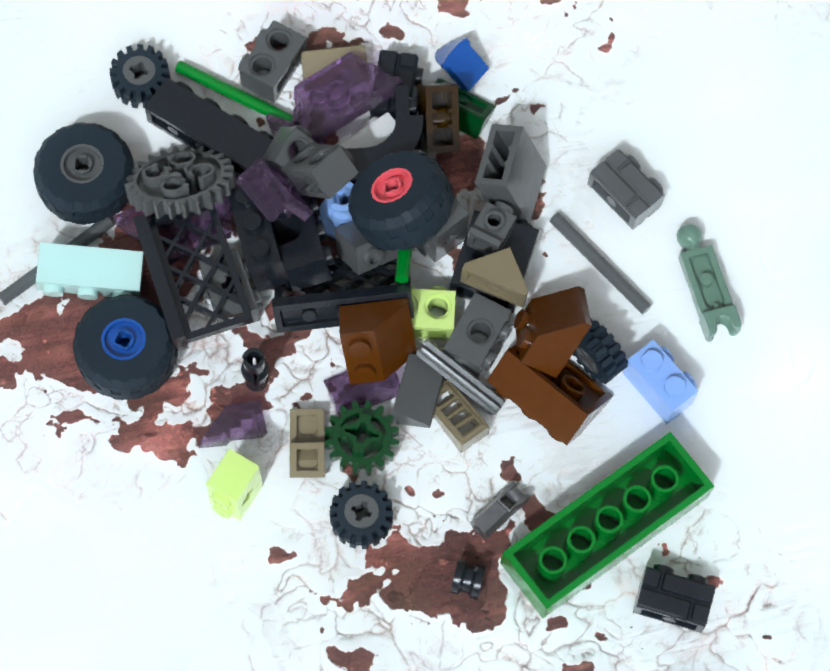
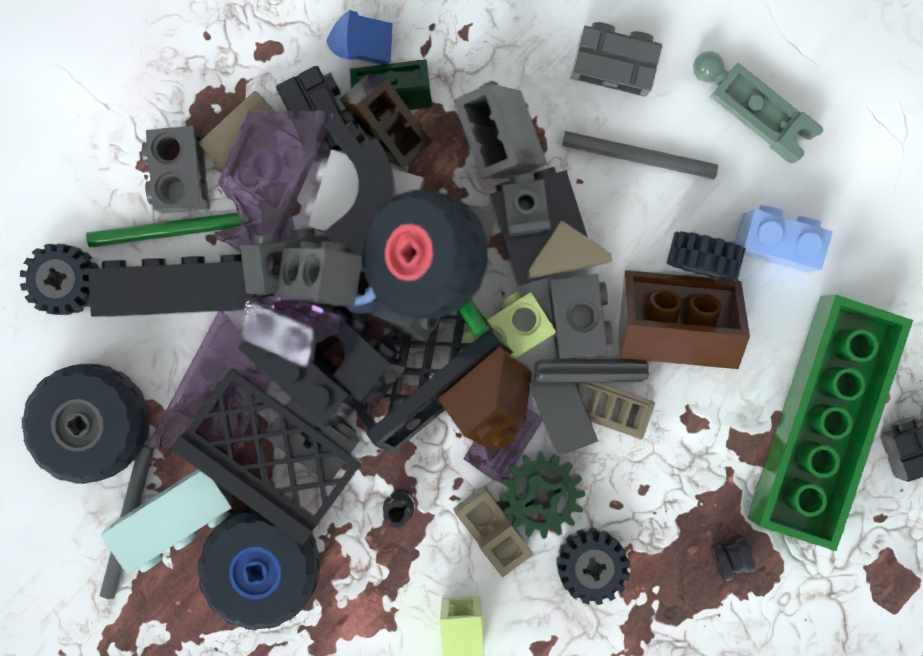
camera: 30 degrees left, 20 degrees up
dark grey gear [124,146,236,220] -> none
clear purple slope [198,401,267,448] -> none
flat silver bar [470,481,531,540] -> none
reddish brown slope [513,286,592,378] -> none

